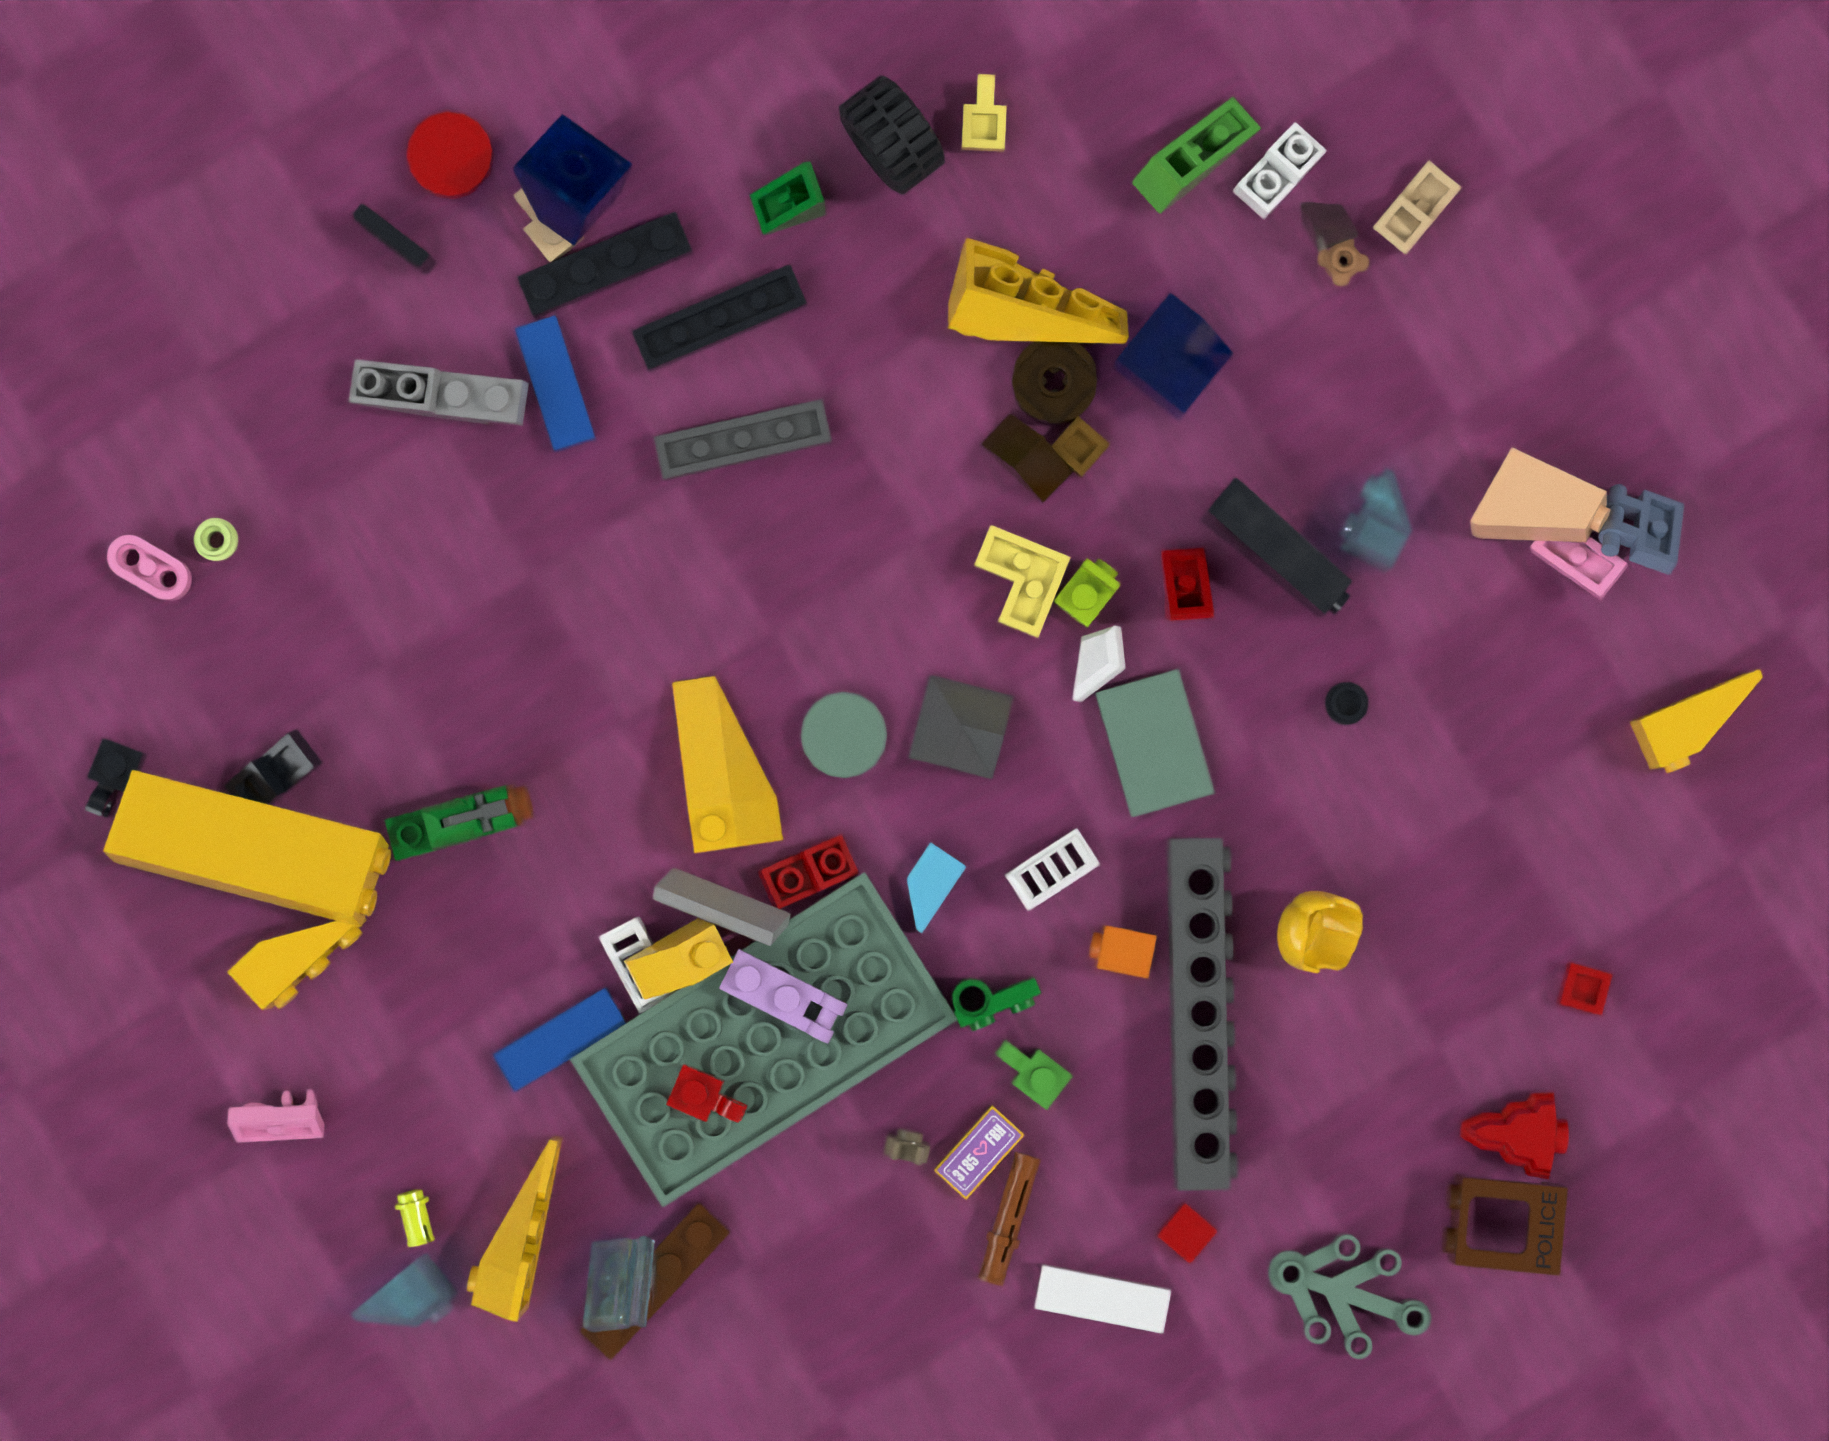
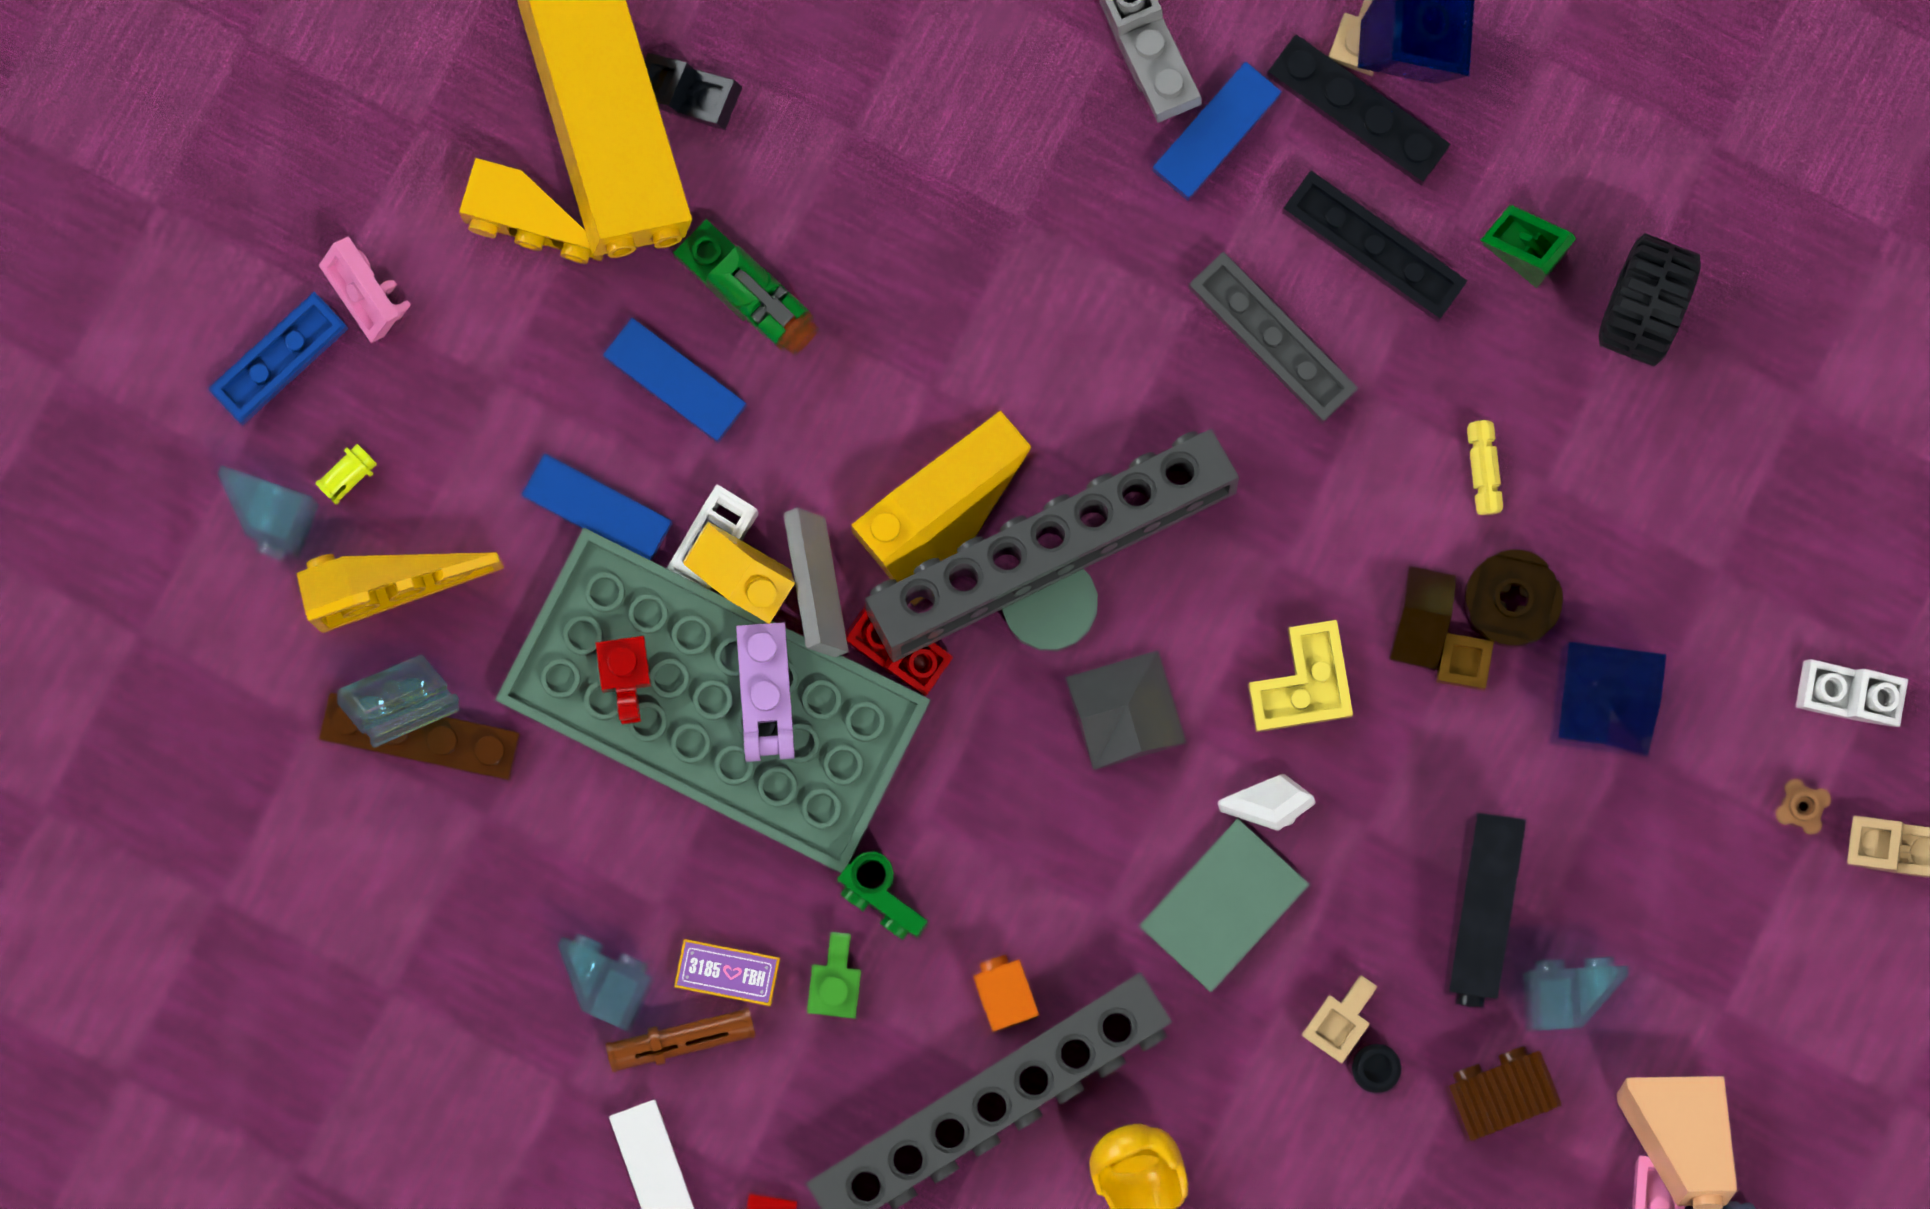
camera: 60 degrees right, 5 degrees down
dark tan plate [884,1128,930,1165] -> none
medium azure tile [907,842,967,933] -> none
yellow wedge [948,237,1129,344] -> none
light yellow plate [962,74,1007,152] -> none
white slope [1004,828,1100,911] -> none
lime bracket [1053,558,1121,628] -> none
bright green slope [1131,97,1261,214] -> none
red slope [1161,548,1214,621] -> none
clear smoke slope [1300,202,1358,251] -> none
none -> blue tile [208,292,349,426]
none -> clear light blue slope [558,933,655,1033]
none -> blue tile [603,318,747,444]
none -> dark grey brick [865,429,1239,663]
none -> tan plate [1301,975,1378,1064]
none -> reddish brown brick [1445,1045,1562,1142]
none -> light yellow axle [1467,420,1504,515]

